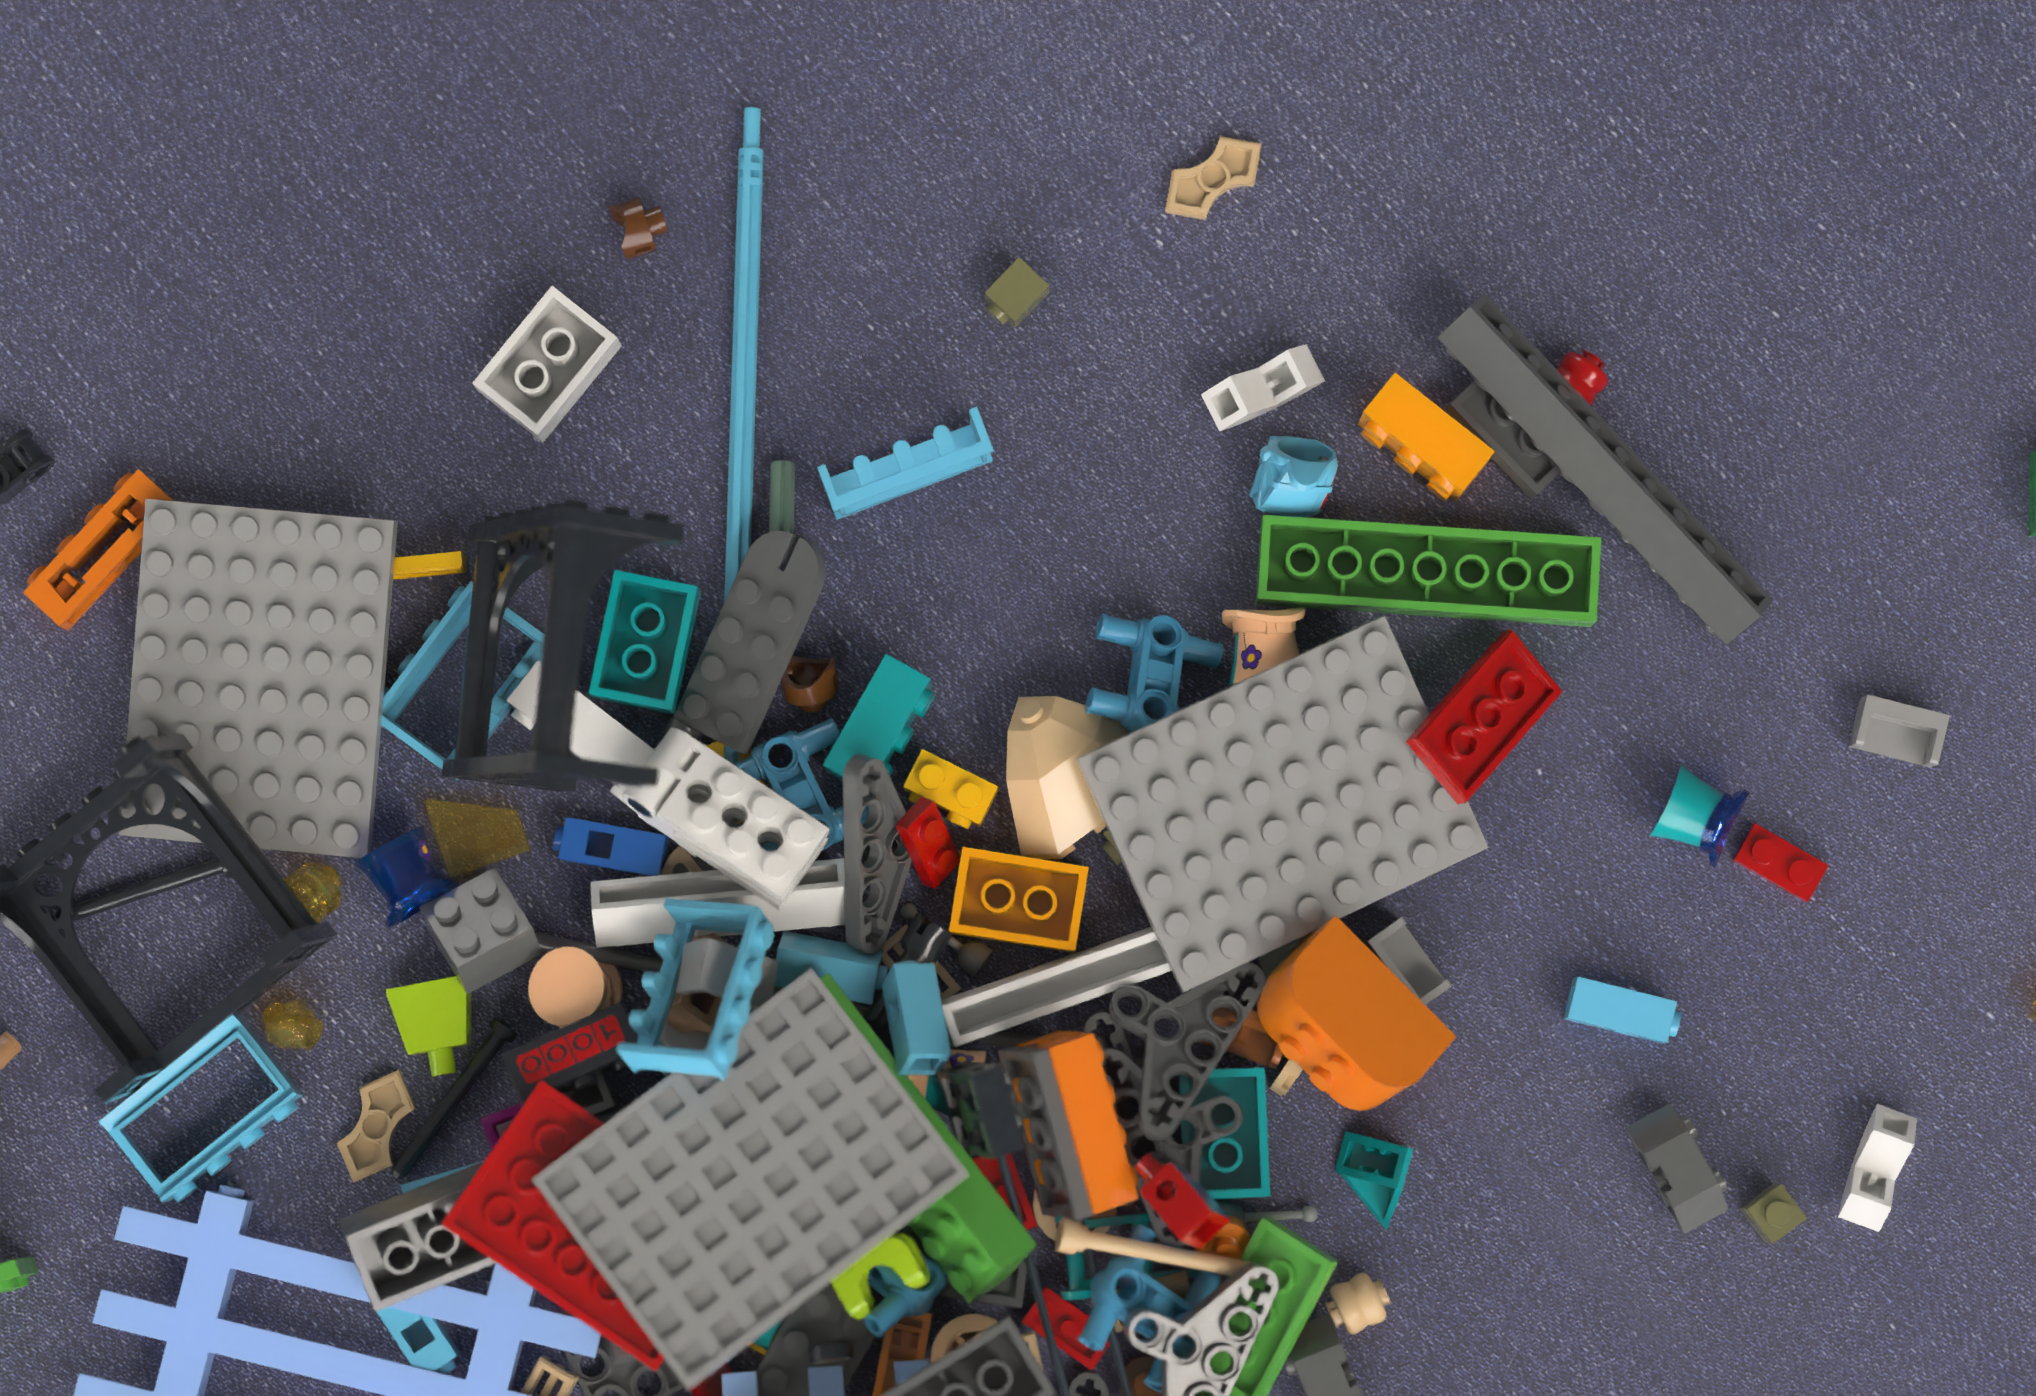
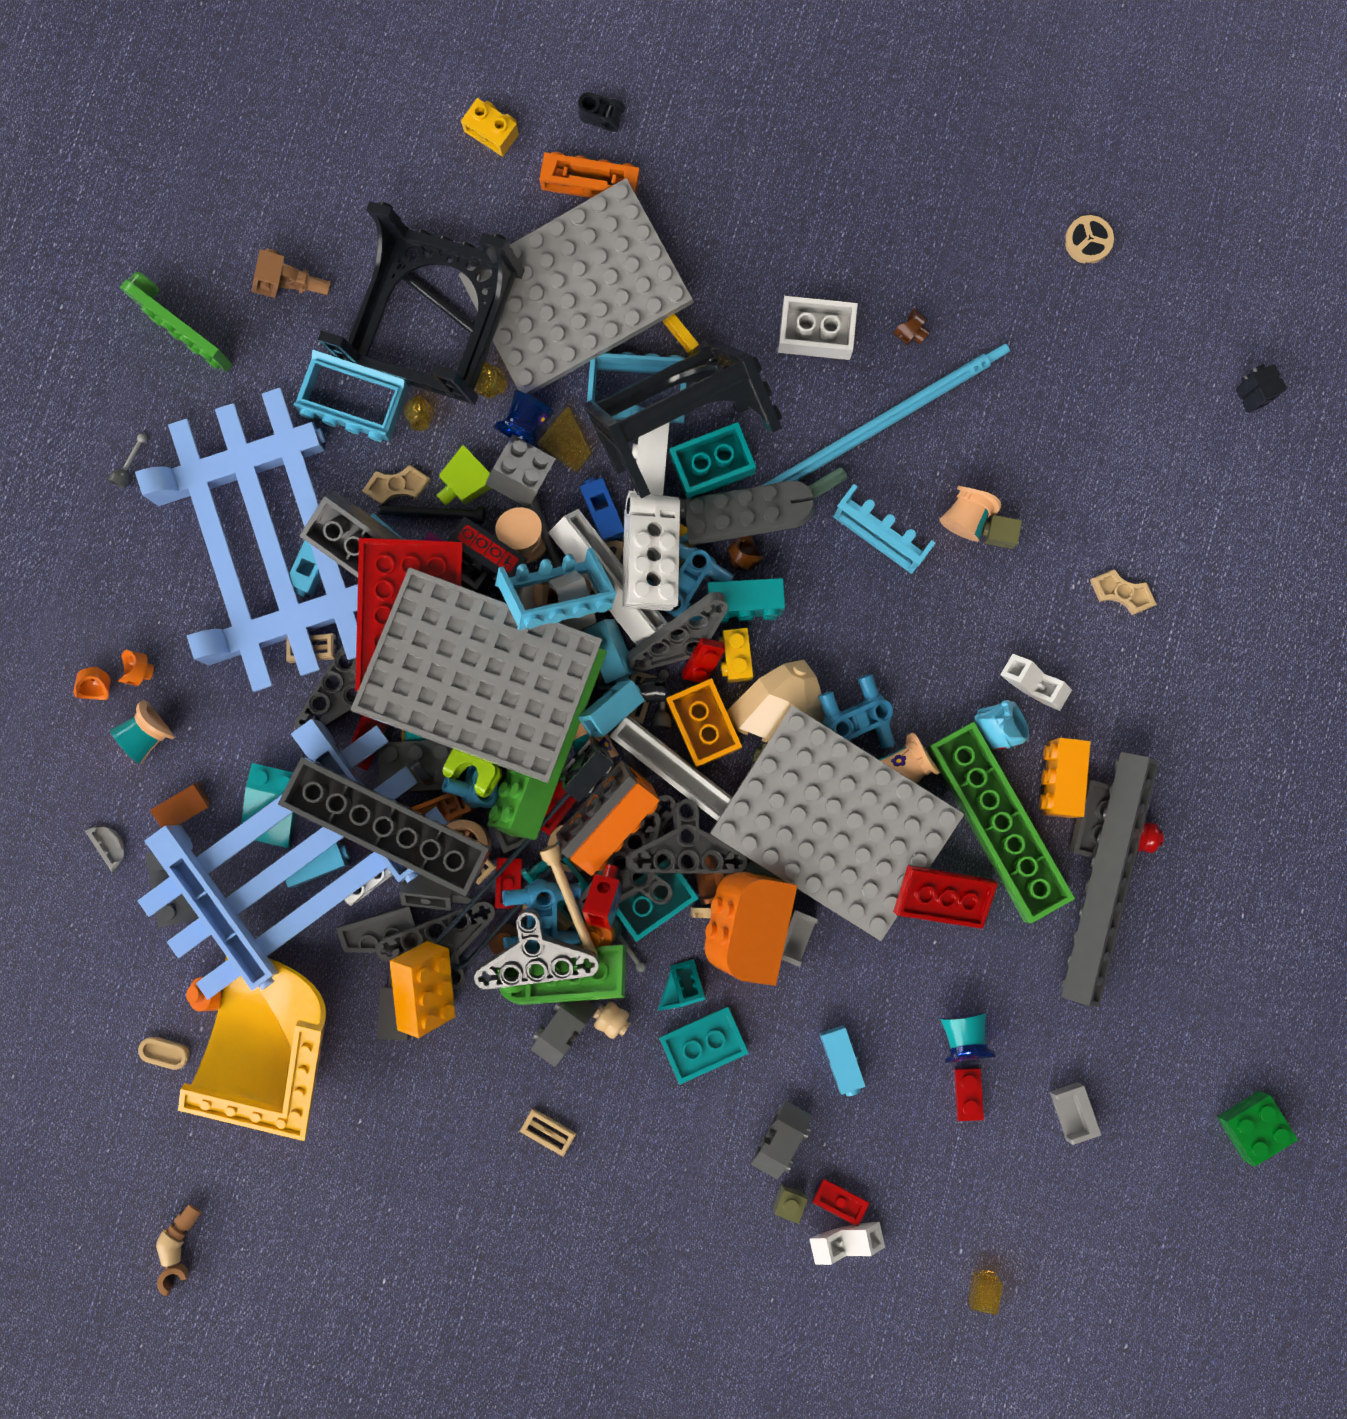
camera: 55 degrees right, 0 degrees up
none -> teal plate [659,1006,749,1085]
none -> red plate [811,1178,869,1226]
none -> light nougat hat [939,485,1001,542]

